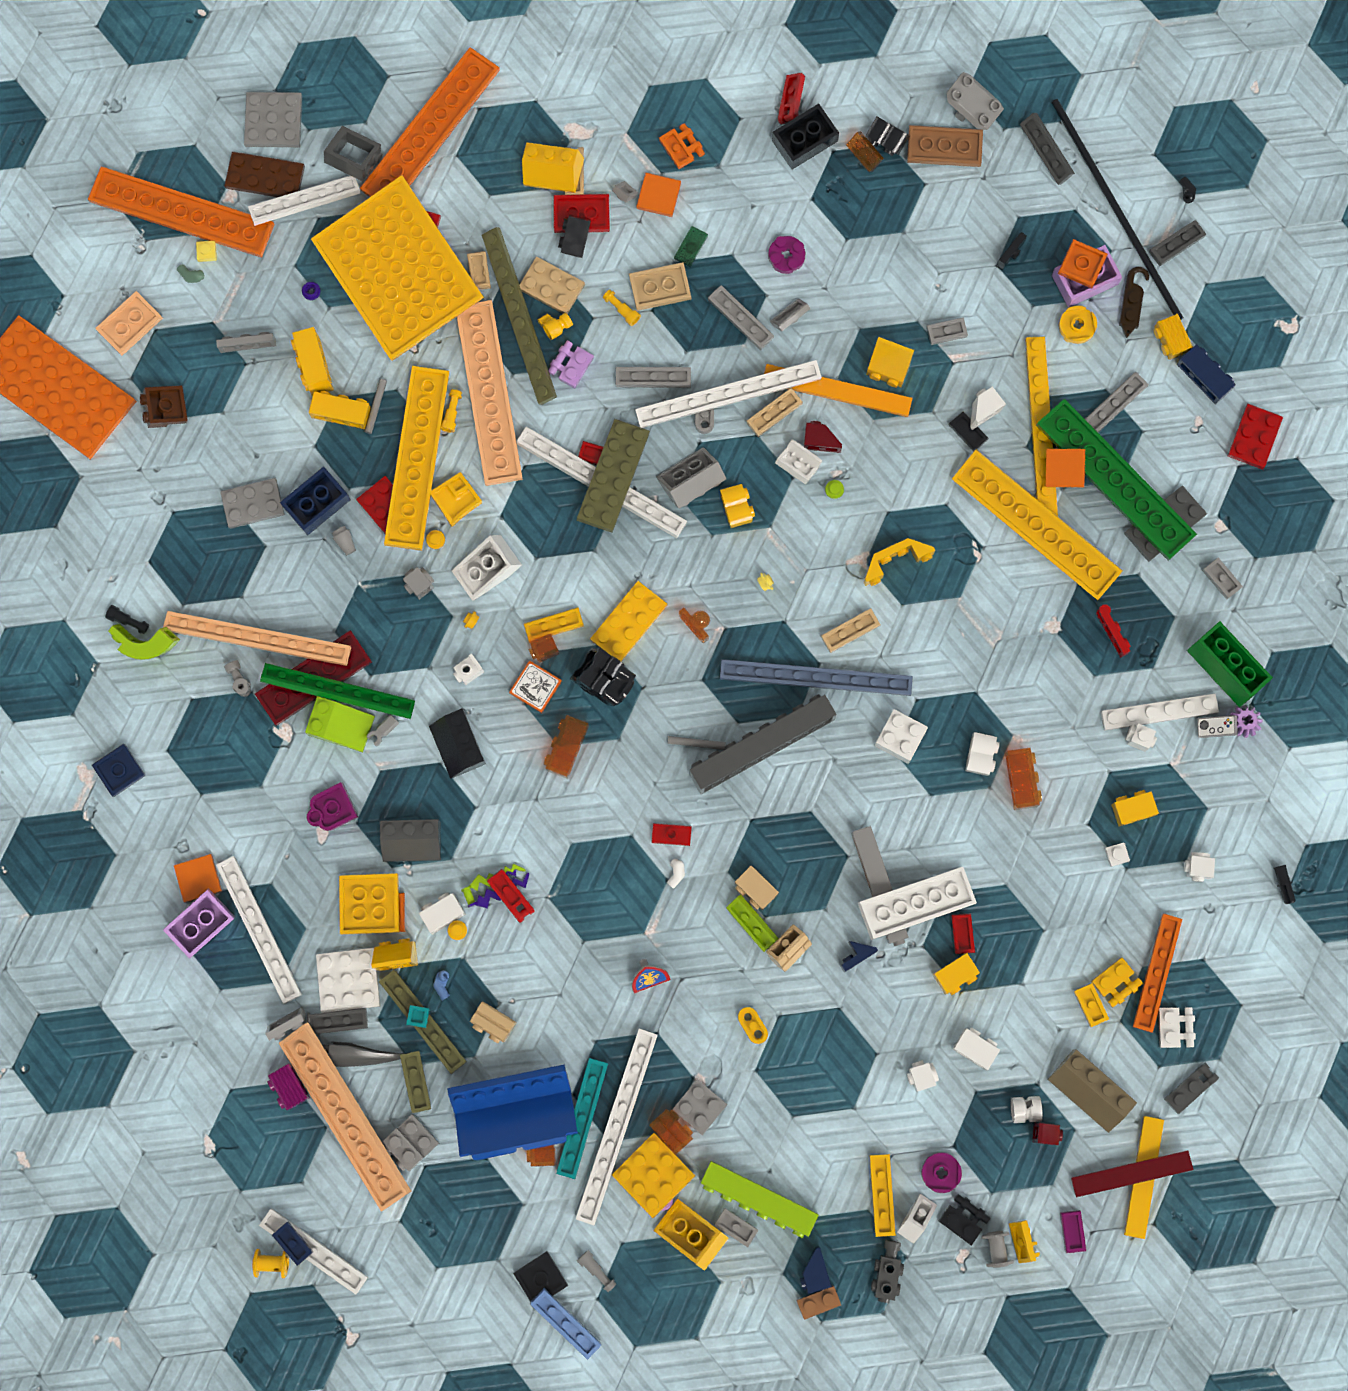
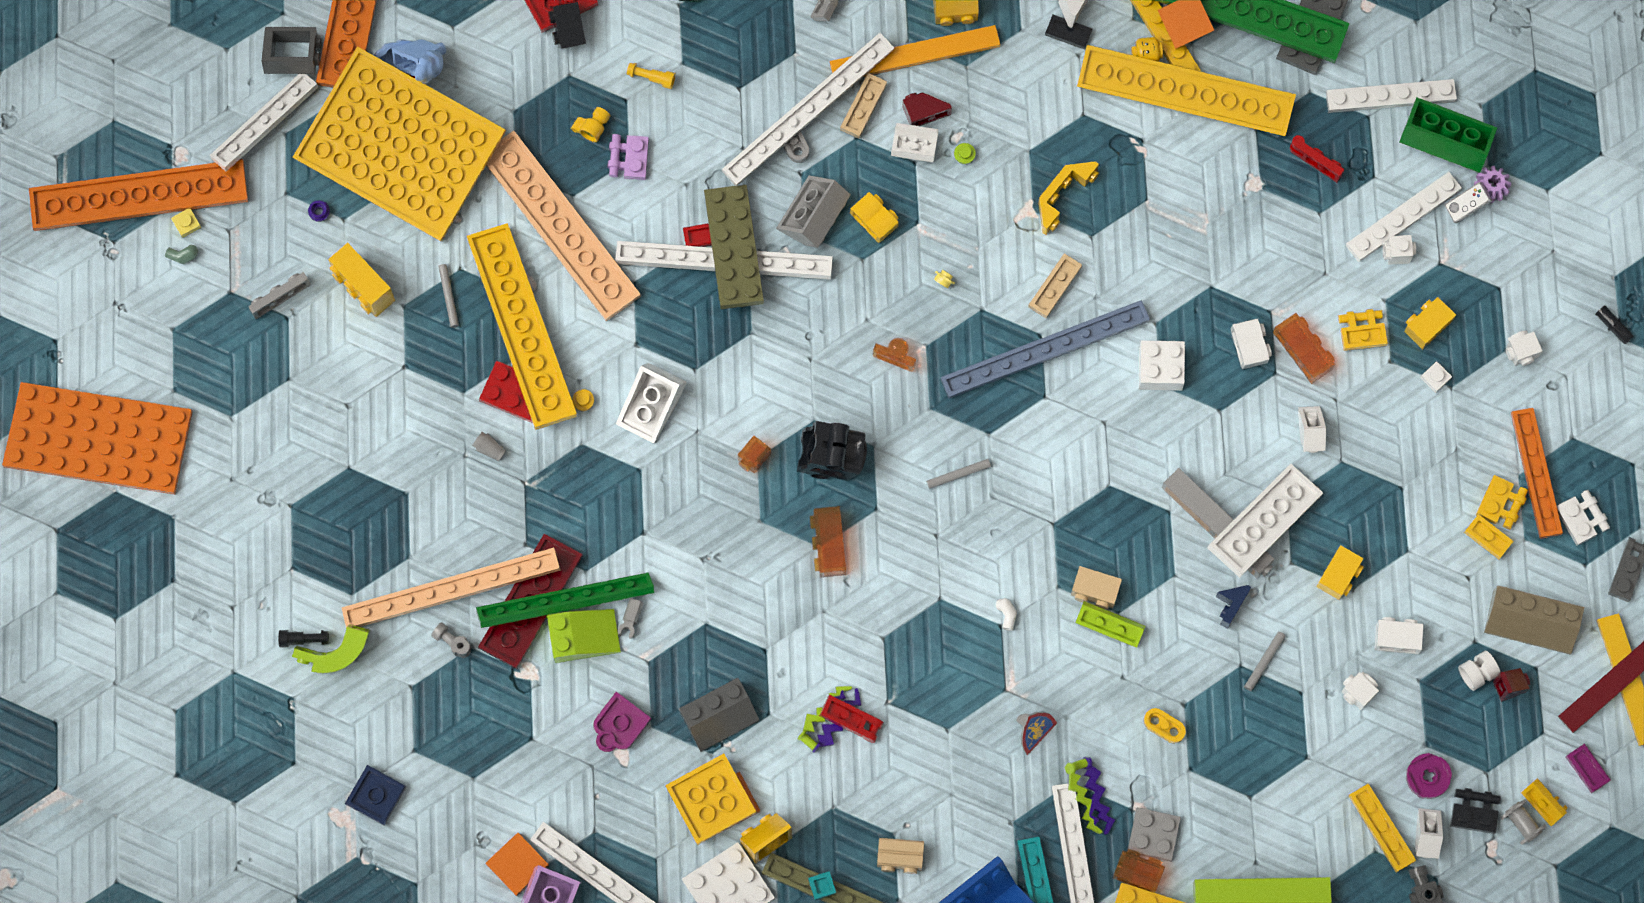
camera: 30 degrees left, 5 degrees down
light nougat plate [95,291,163,356] -> none
reddish brown plate [140,385,188,428] -> none
light grey plate [220,478,285,529] -> none
reddish brown plate [224,152,305,197] -> none
light grey plate [244,92,302,148] -> none
dark blue brick [280,466,351,536] -> none
yellow brick [308,391,371,429] -> none
light grey brick [403,567,434,600] -> none
white brick [419,893,466,935] -> none
black slope [429,709,486,779] -> none
yellow plate [431,472,482,527] -> none
medium blue arm [433,970,450,1001] -> none
yellow piece [441,389,462,433] -> none
yellow plate [448,921,467,940] -> none
white brick [453,654,484,685] -> none
yellow plate [463,611,479,629] -> none
tan plate [467,251,491,290] -> none
olive plate [482,227,557,405] -> none
tile [509,661,562,713] -> none
tan plate [520,256,585,314] -> none
yellow tile [524,608,584,643] -> none
yellow plate [590,581,668,662] -> none
light grey plate [616,367,691,388] -> none
tan plate [629,262,691,311] -> none
red plate [652,823,692,846] -> none
dark grey brick [689,694,837,794] -> none
light grey plate [708,285,774,351] -> none
tan brick [766,925,812,972] -> none
red tile [951,914,975,954] -> none
light grey plate [1202,558,1243,599] -> none
none -> light blue torso [374,39,446,84]
none -> piece [1064,757,1115,835]
none -> yellow head [1131,37,1163,61]
none -> light grey bar [1244,631,1285,691]
none -> white slope [1298,406,1326,453]
none -> white plate [1326,79,1457,113]
none -> yellow plate [1338,309,1388,351]

